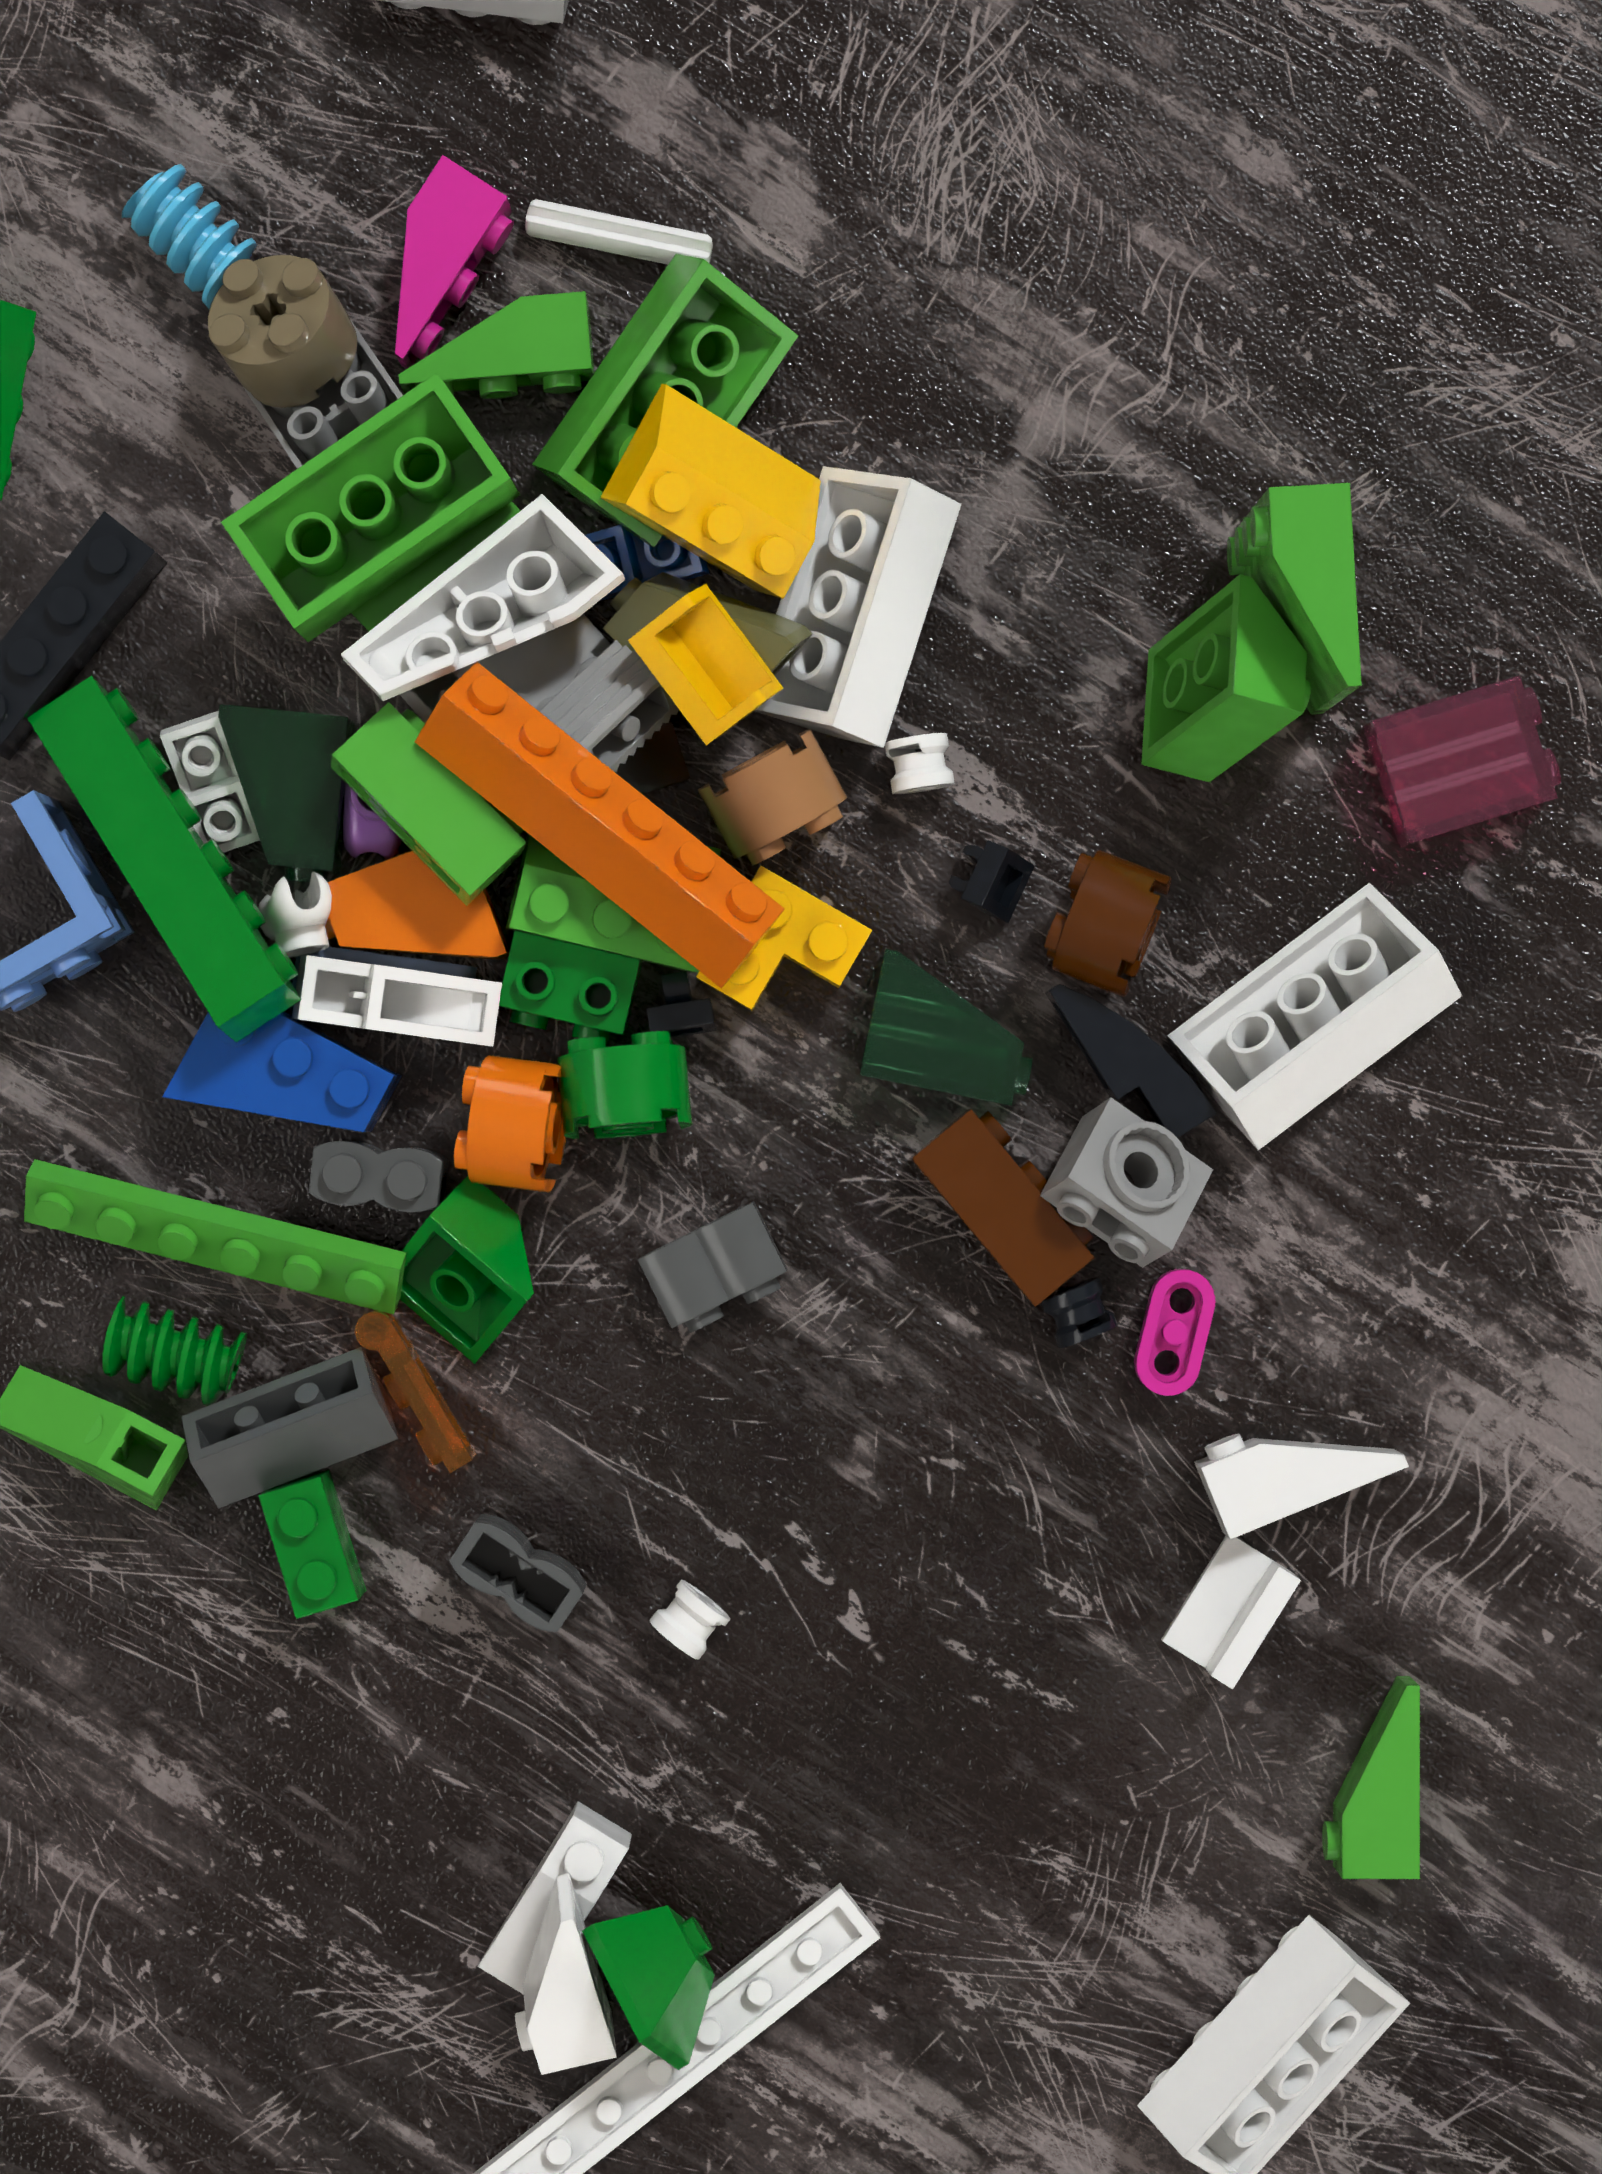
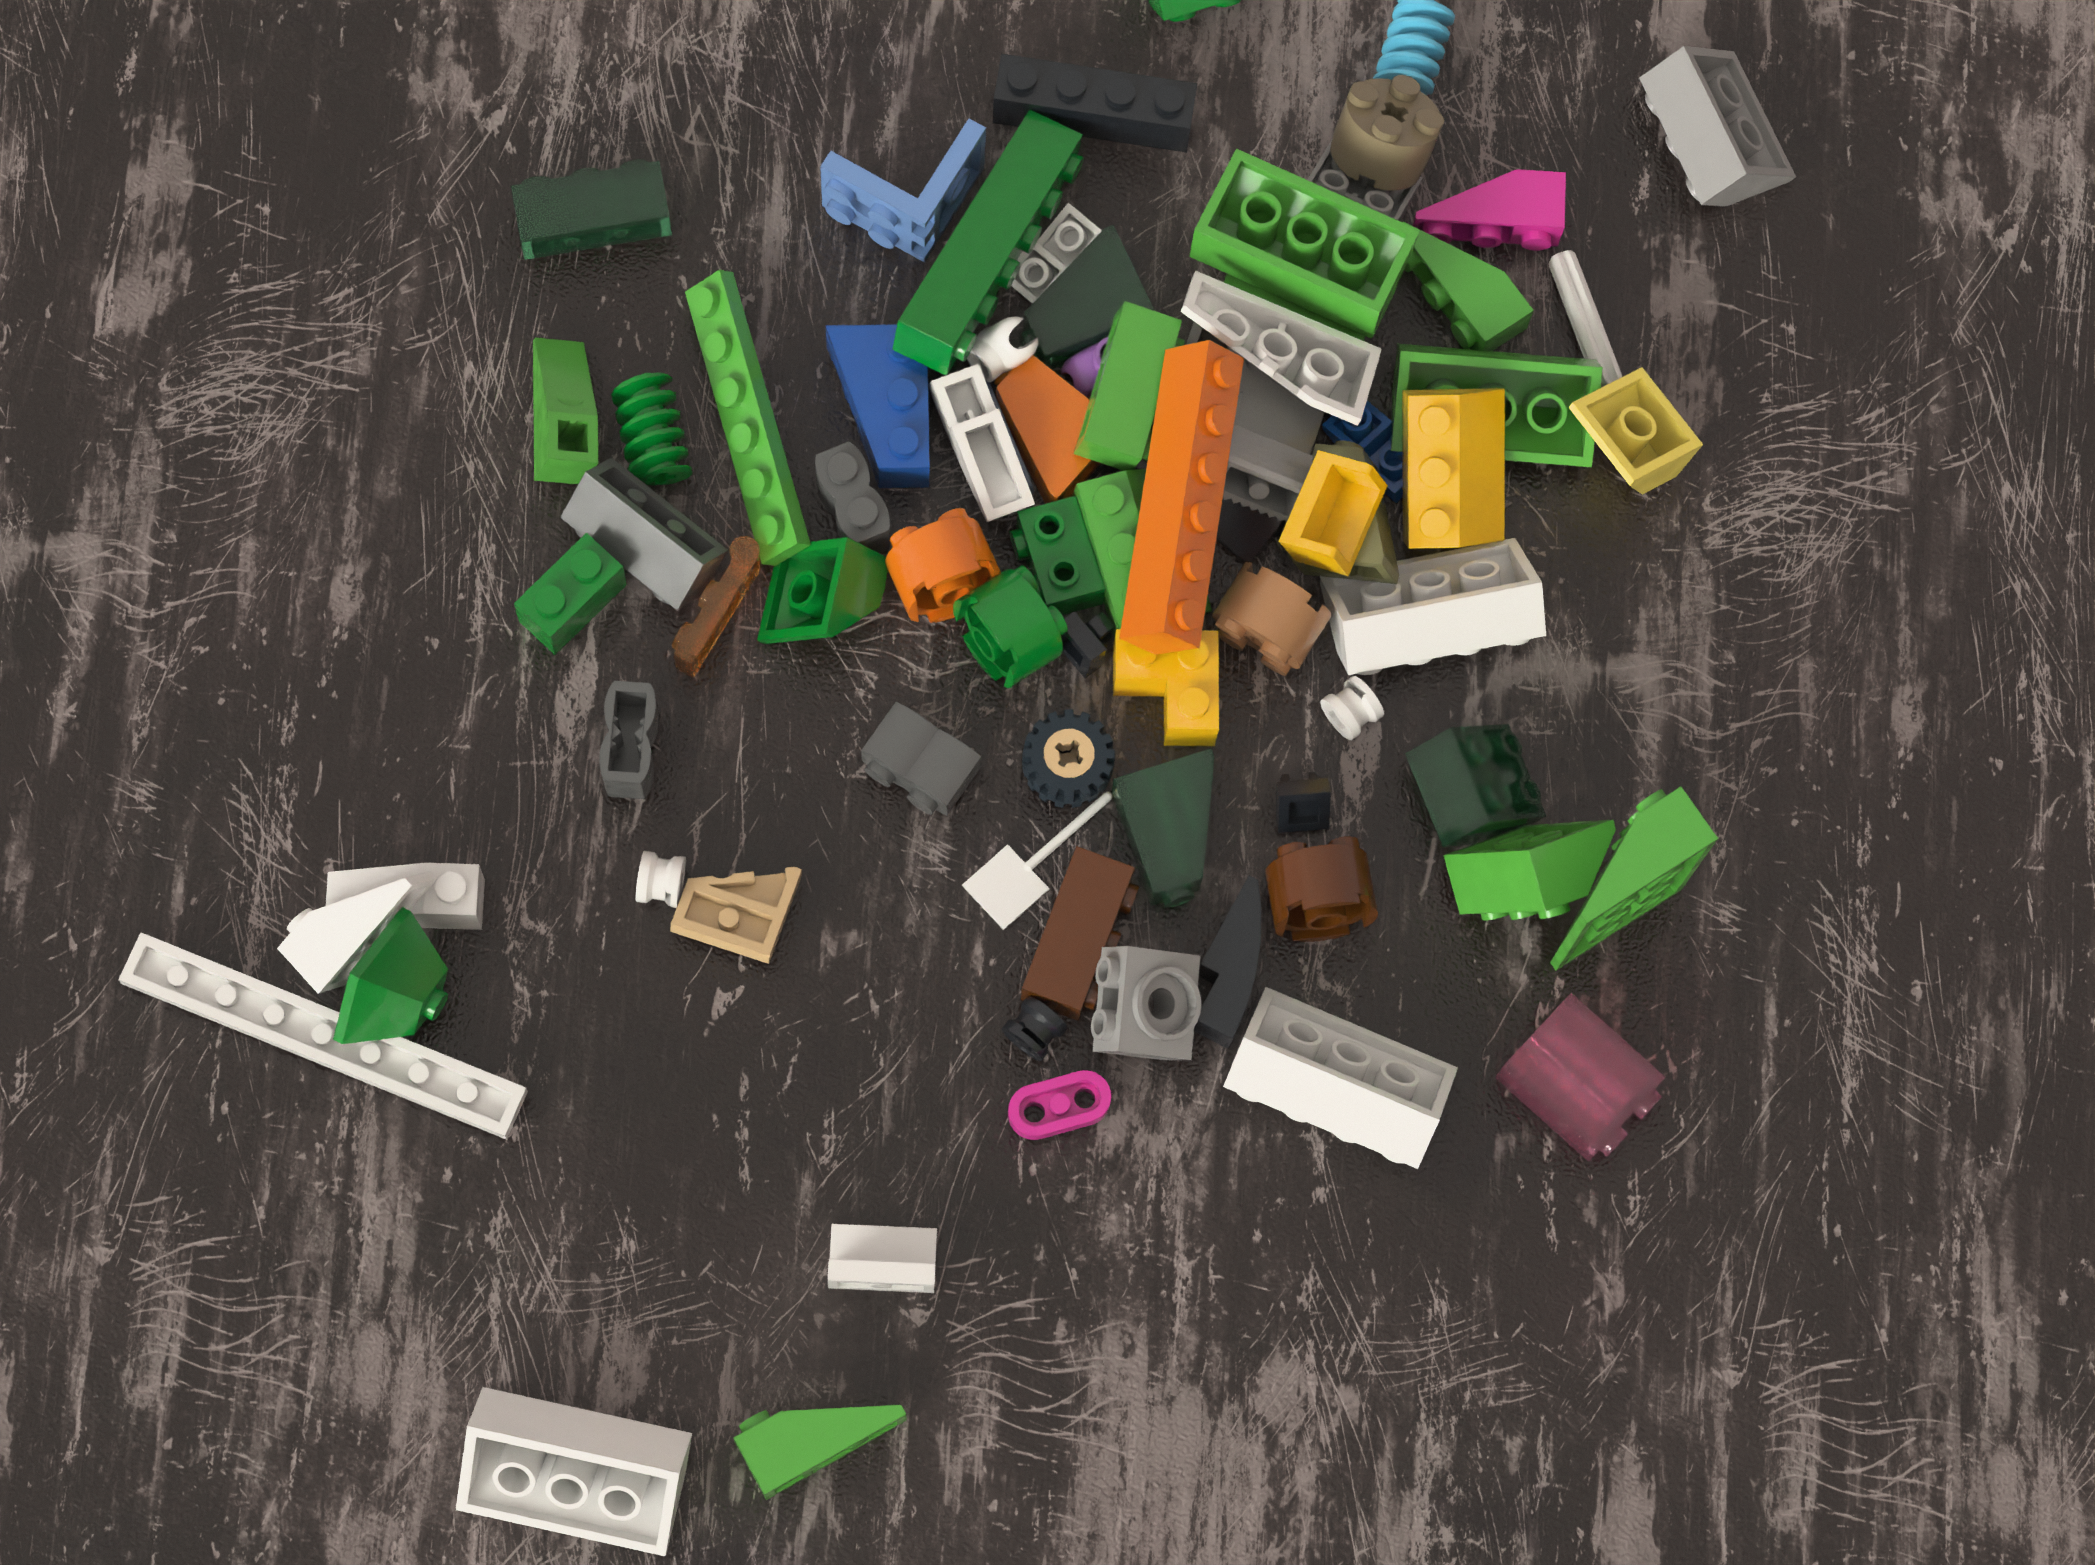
camera: 55 degrees right, 15 degrees down
white slope [1194,1434,1409,1539] -> none
none -> tan wing [670,867,802,964]
none -> white piece [962,791,1113,930]
none -> black wheel [1022,709,1115,808]
none -> clear green slope [1405,724,1547,847]
none -> light yellow slope [1569,367,1703,495]

